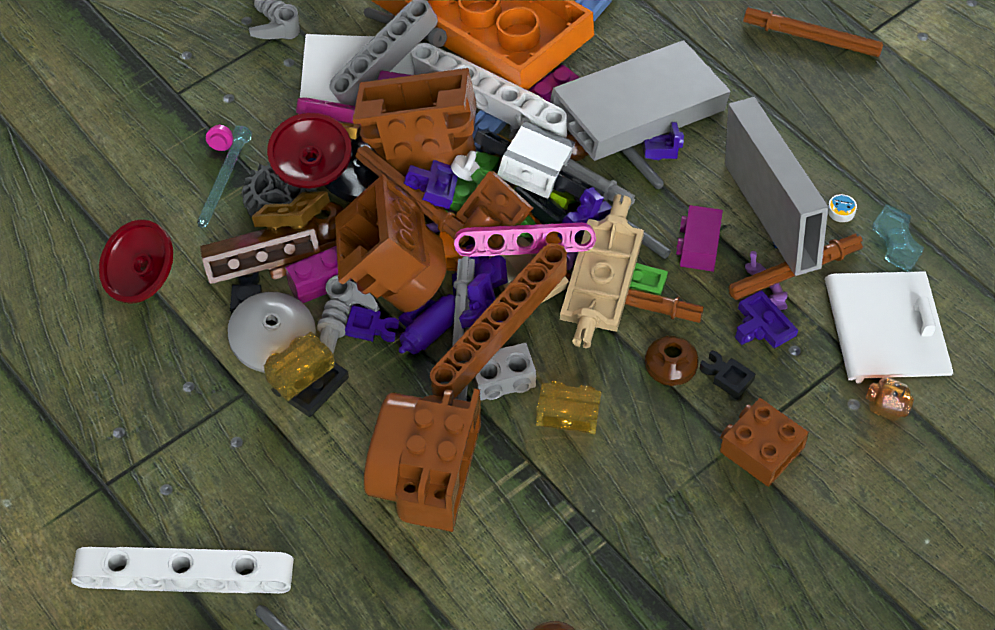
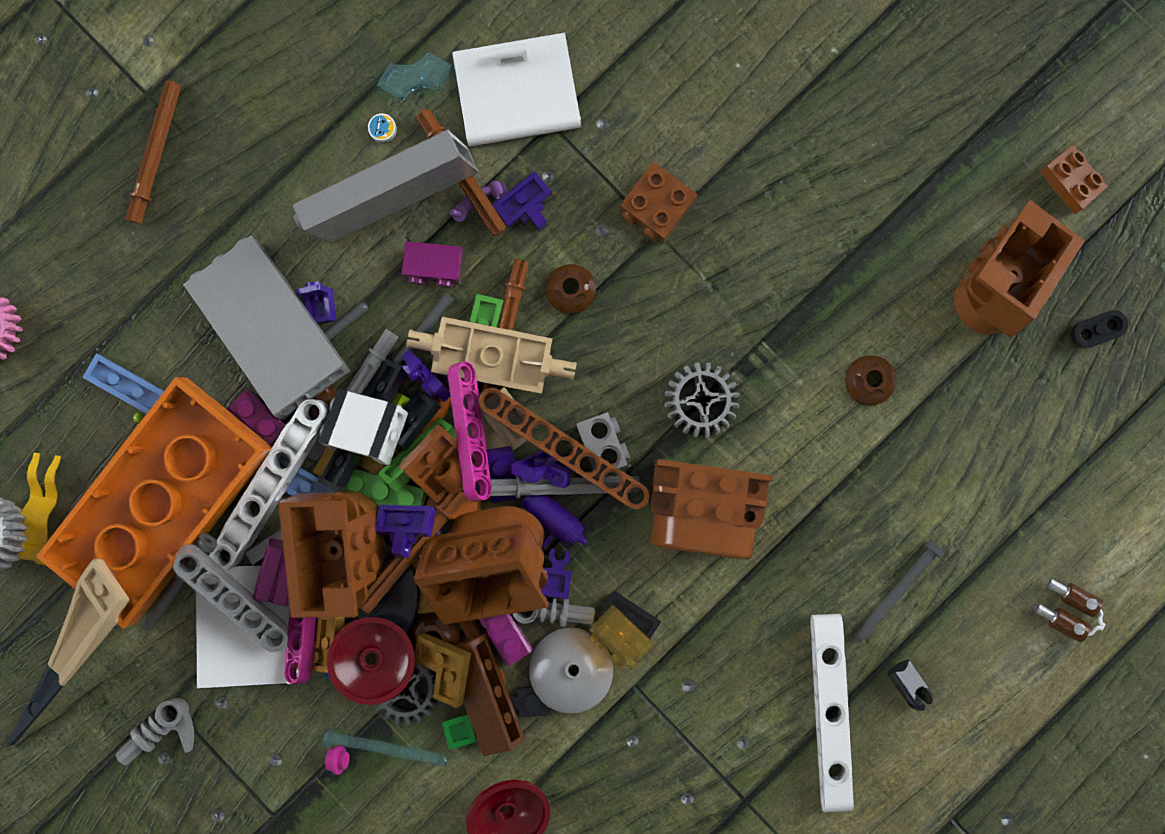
camera: 90 degrees left, 30 degrees up
white tile [451,150,480,181] -> none
clear yellow brick [536,381,602,434] -> none
black plate [699,350,756,399] -> none
clear orange head [866,377,914,421] -> none
none -> green plate [442,714,477,750]
none -> light grey gear [664,363,740,438]

